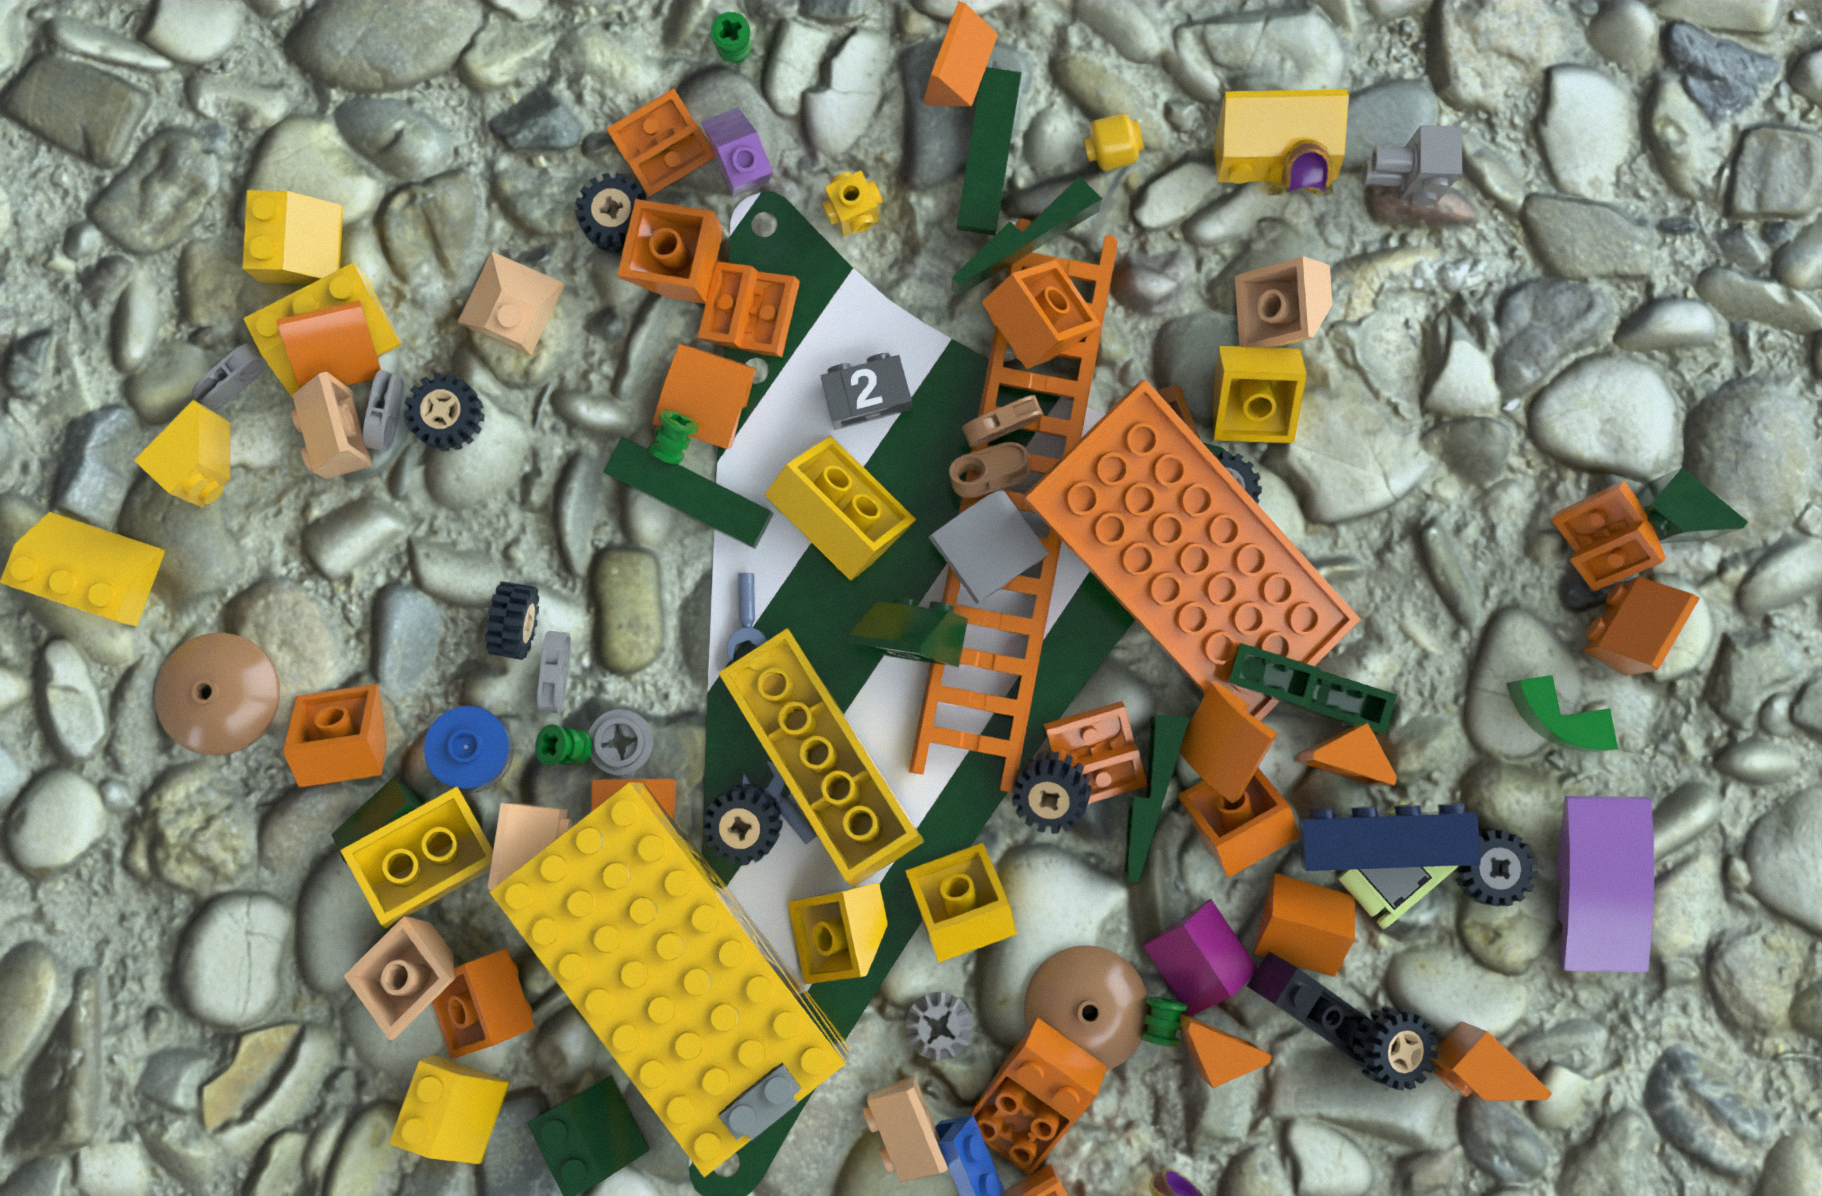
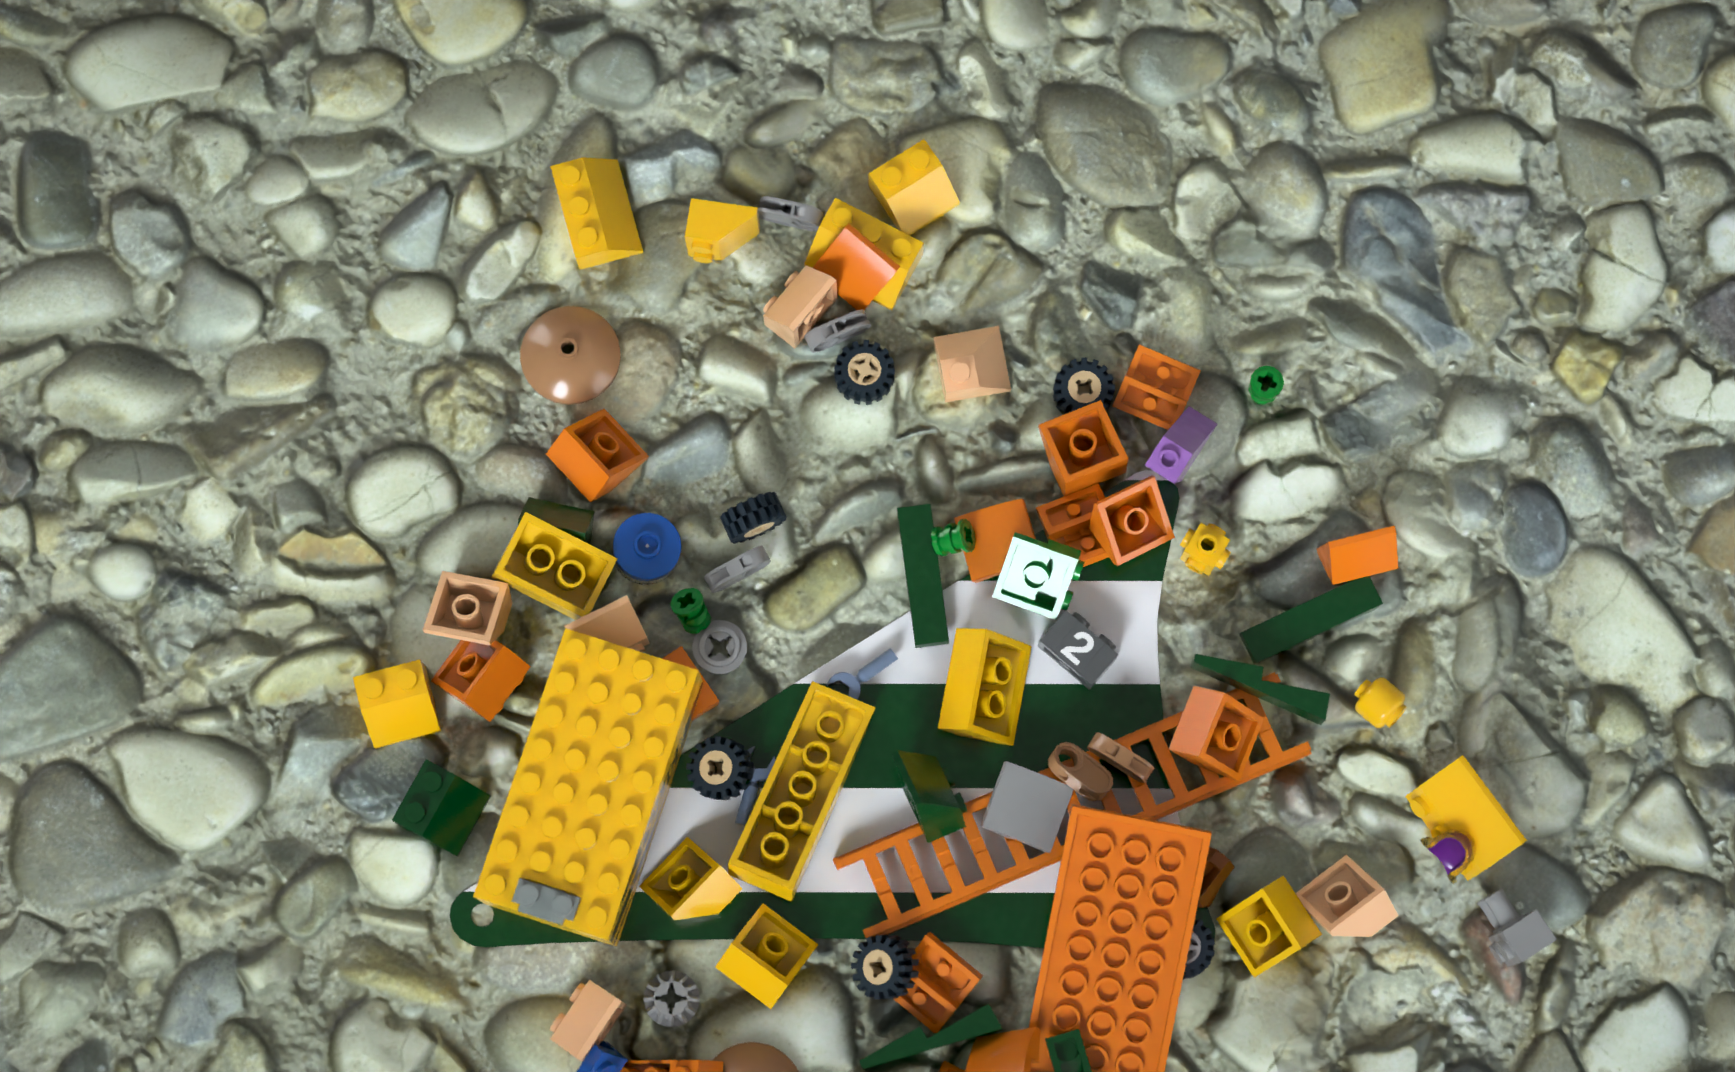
camera: 55 degrees right, 5 degrees down
none -> plate [992,532,1085,620]
none -> orange slope [1089,475,1175,566]

